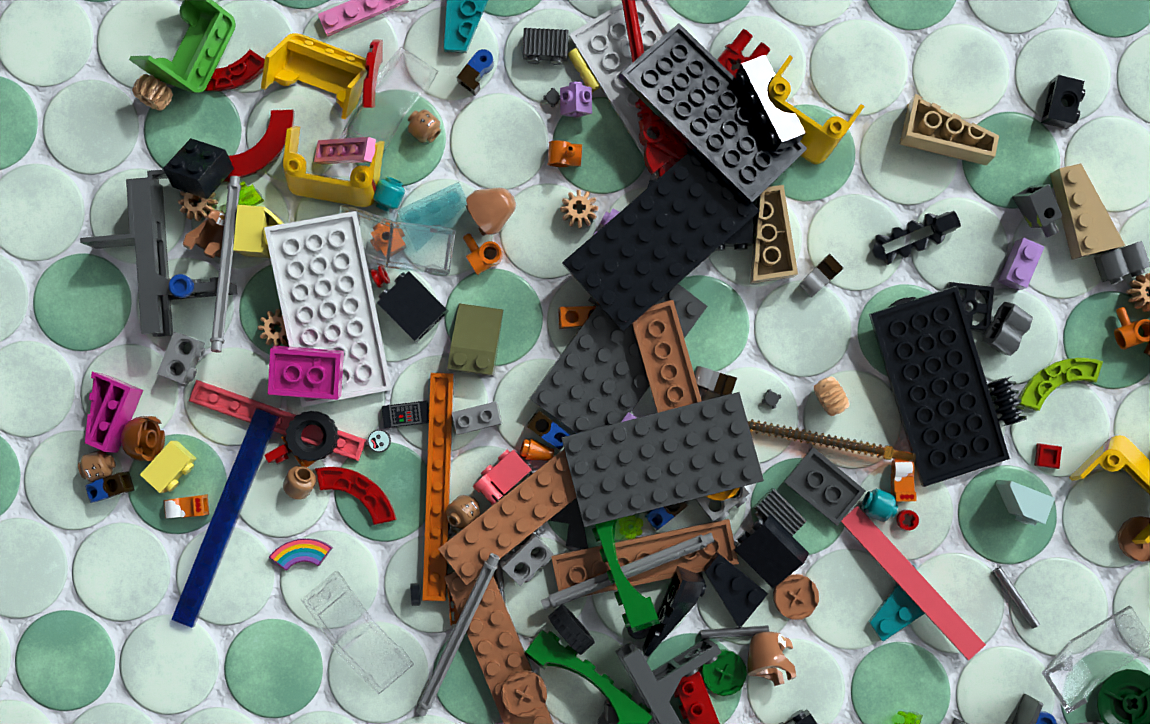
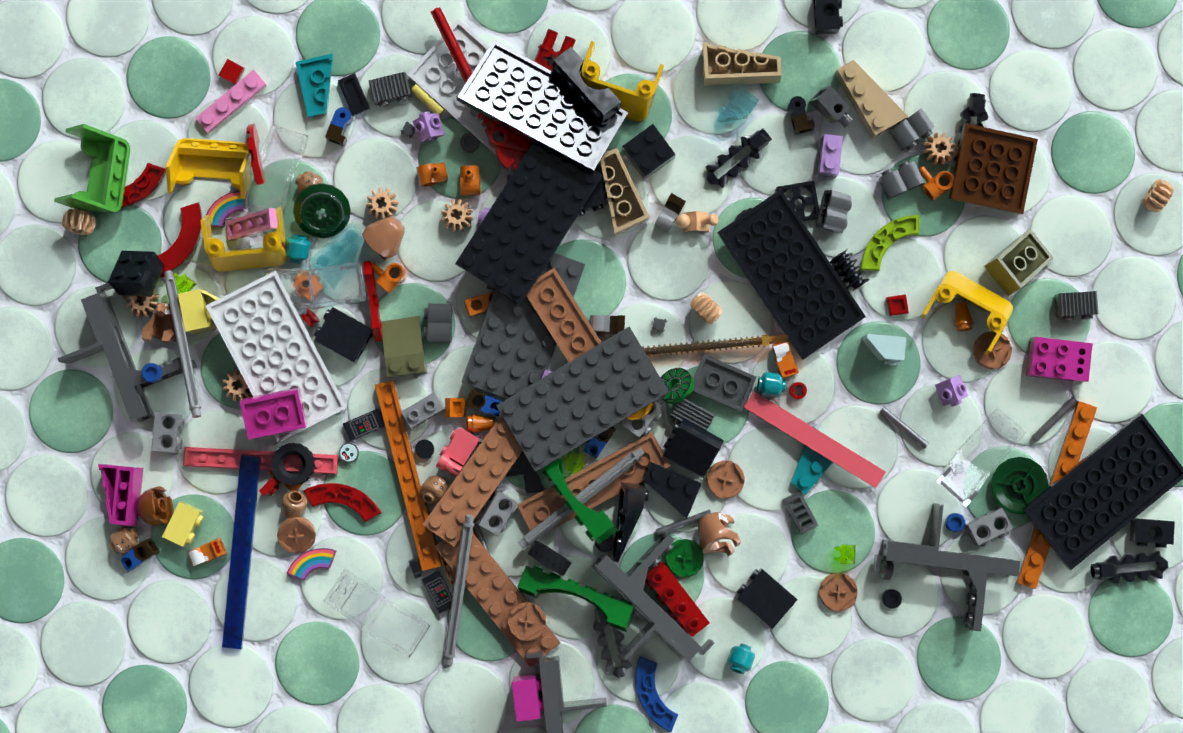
camera: 15 degrees left, 0 degrees up
none -> tile [206,191,247,228]
none -> nougat tile [277,517,316,553]
none -> dark green piece [293,183,351,238]
none -> black tile [338,73,370,116]
none -> red tile [363,261,383,342]
none -> light nougat gear [366,188,399,219]
none -> black tile [415,440,435,459]
none -> black tile [422,571,453,614]
none -> dark grey brick [424,303,452,343]
none -> orange plate [445,398,465,417]
none -> dark grey tile [460,133,480,153]
none -> orange piece [460,165,481,196]
none -> black brick [622,124,676,180]
none -> tile [661,368,694,404]
none -> light nougat piece [676,211,718,232]
none -> clear light blue slope [717,87,759,123]
none -> dark grey slope [782,491,818,534]
none -> leg [788,96,815,135]
none -> dark grey brick [878,161,924,200]
none -> lavender brick [935,375,968,407]
none -> orange cone [955,302,974,332]

